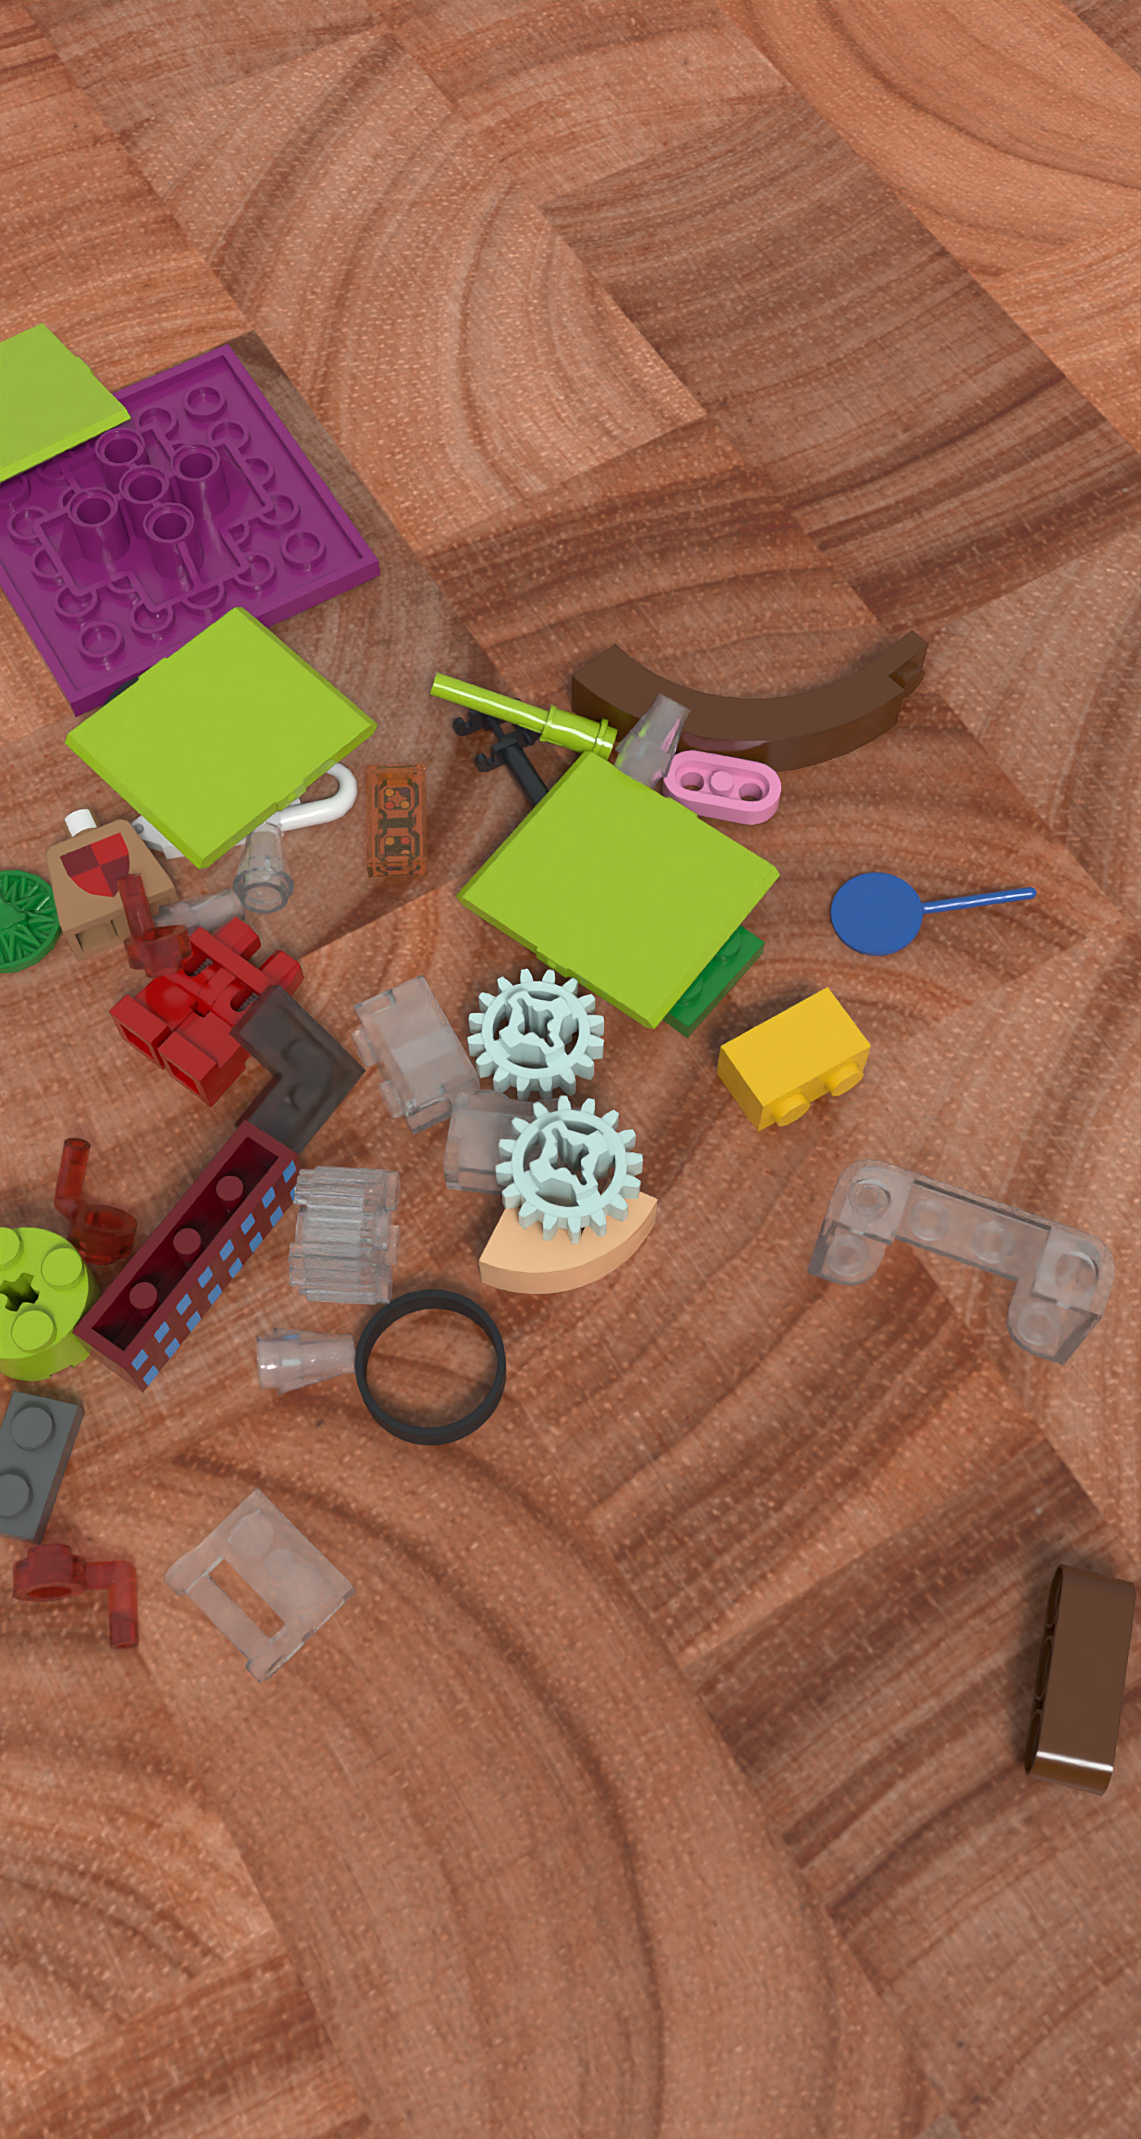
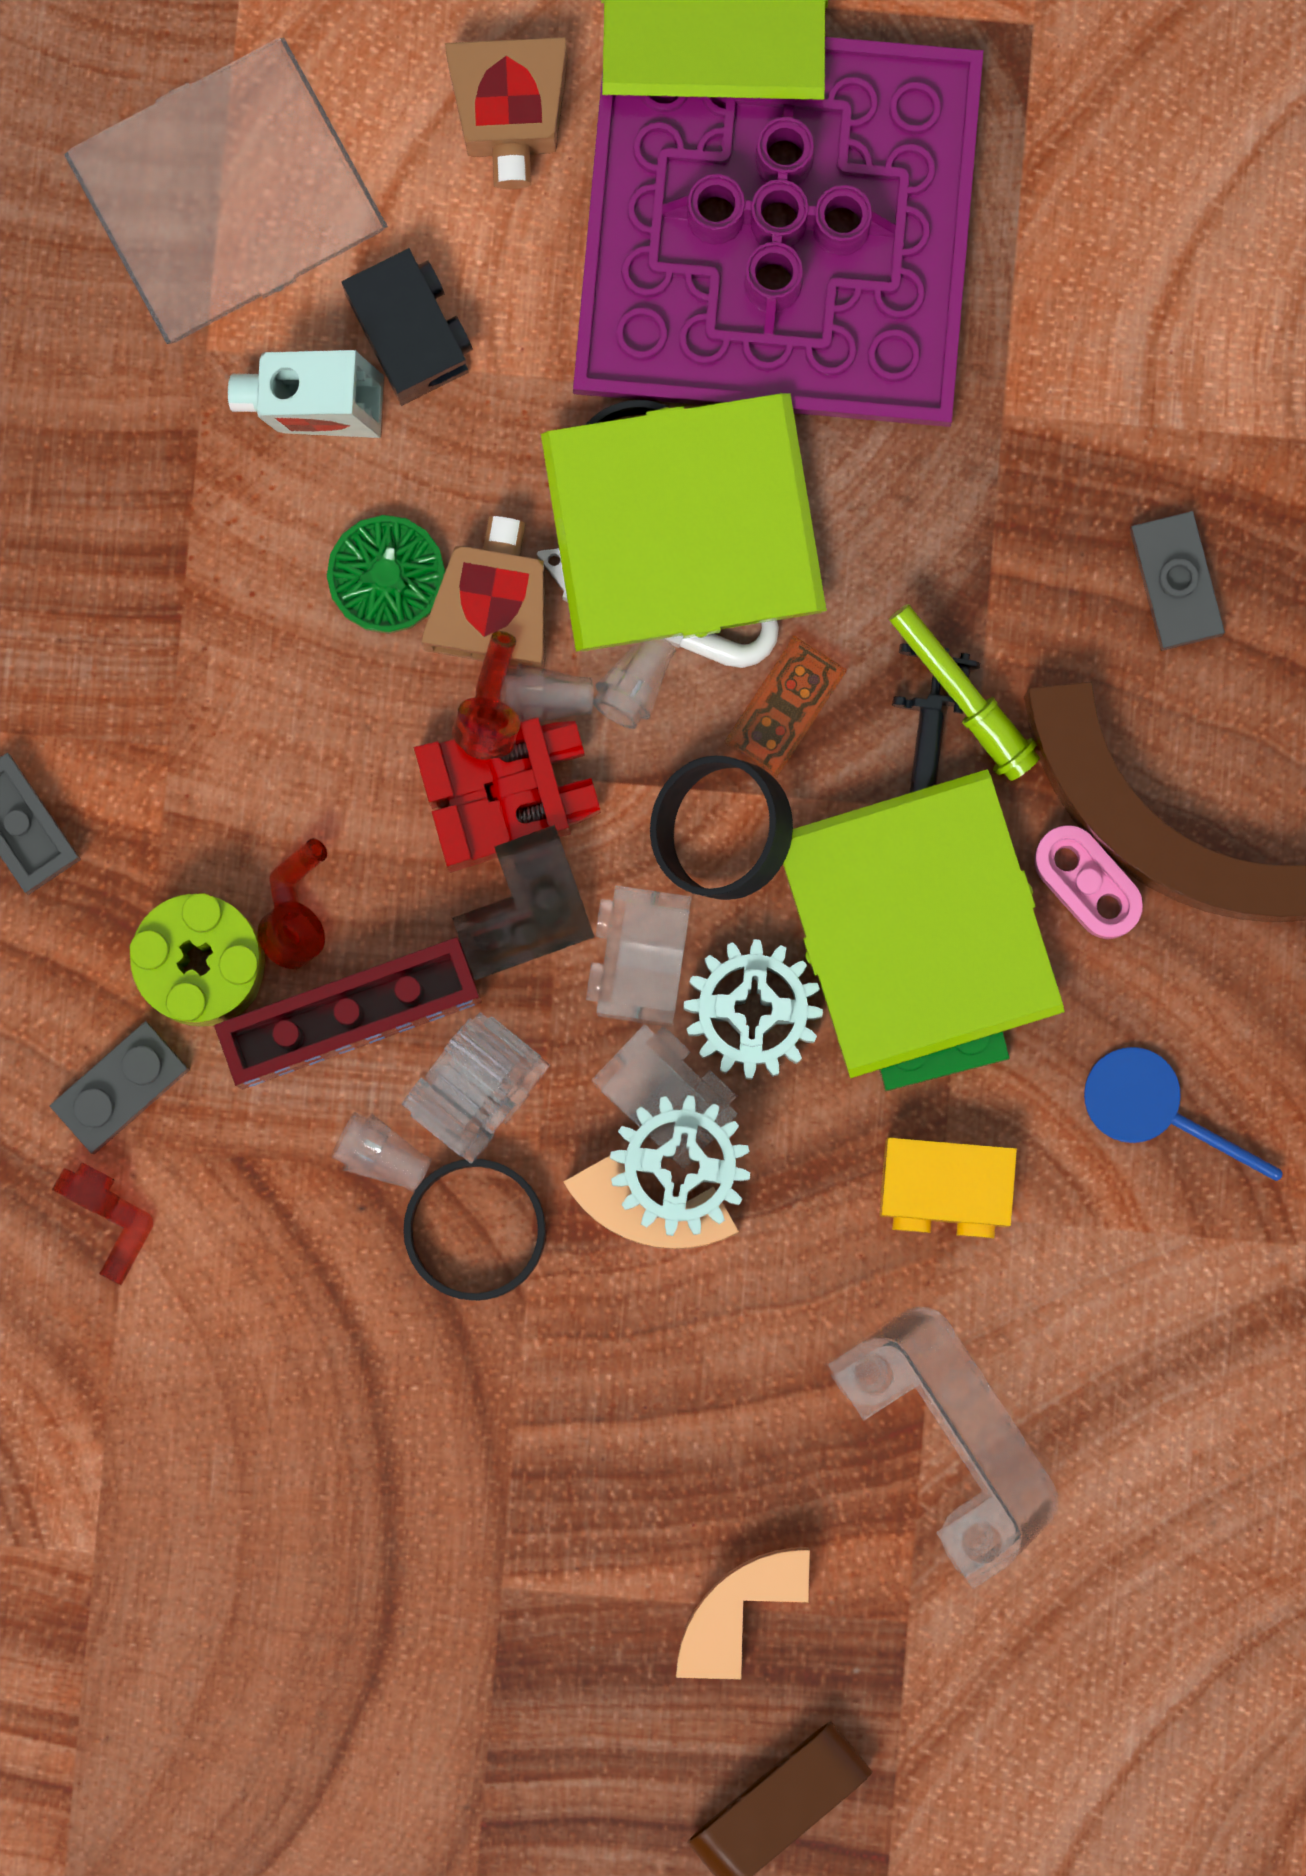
camera: 40 degrees right, 20 degrees up
clear plate [163,1488,356,1683] -> none
clear cone [613,693,691,788] -> none
none -> black tyre [650,755,793,900]
none -> light nougat brick [676,1547,810,1679]
none -> dark grey plate [1130,511,1225,651]

